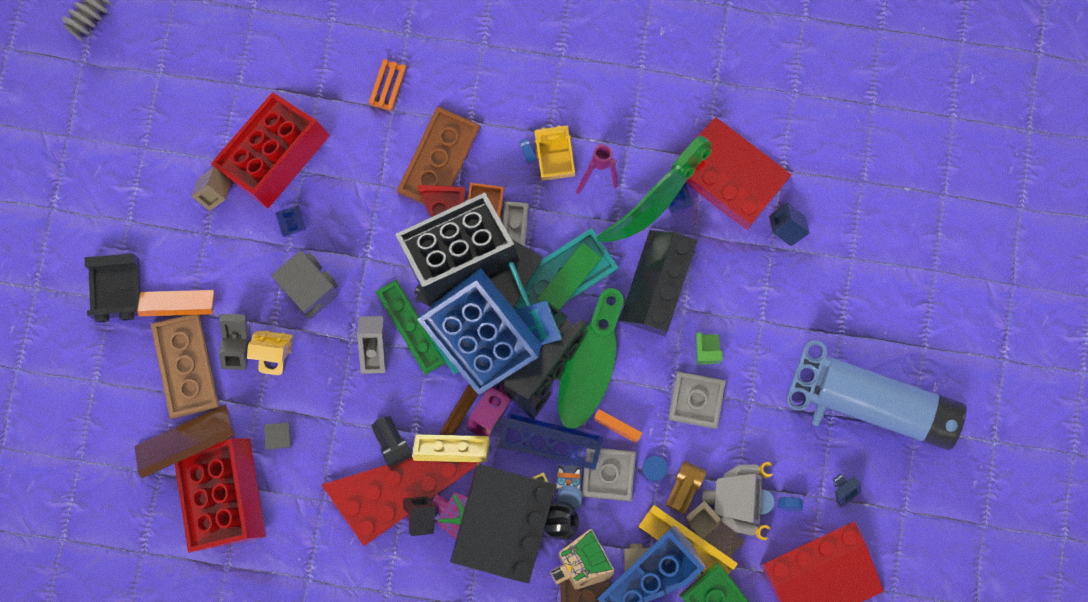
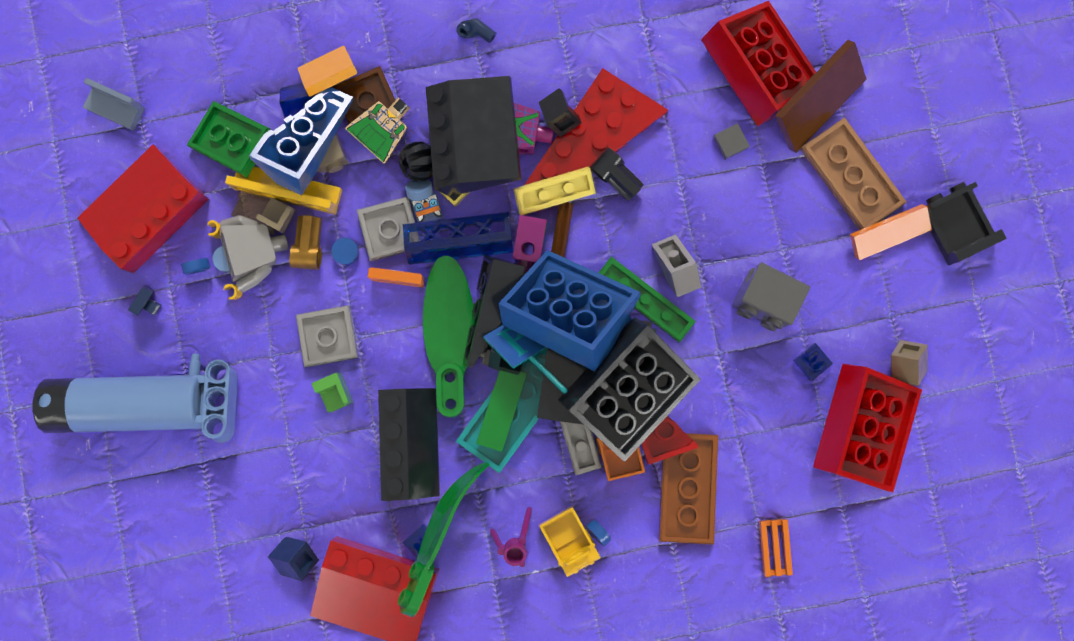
camera: 160 degrees right, 5 degrees up
dark grey brick [219,314,250,370] -> none
yellow piece [247,330,293,375] -> none

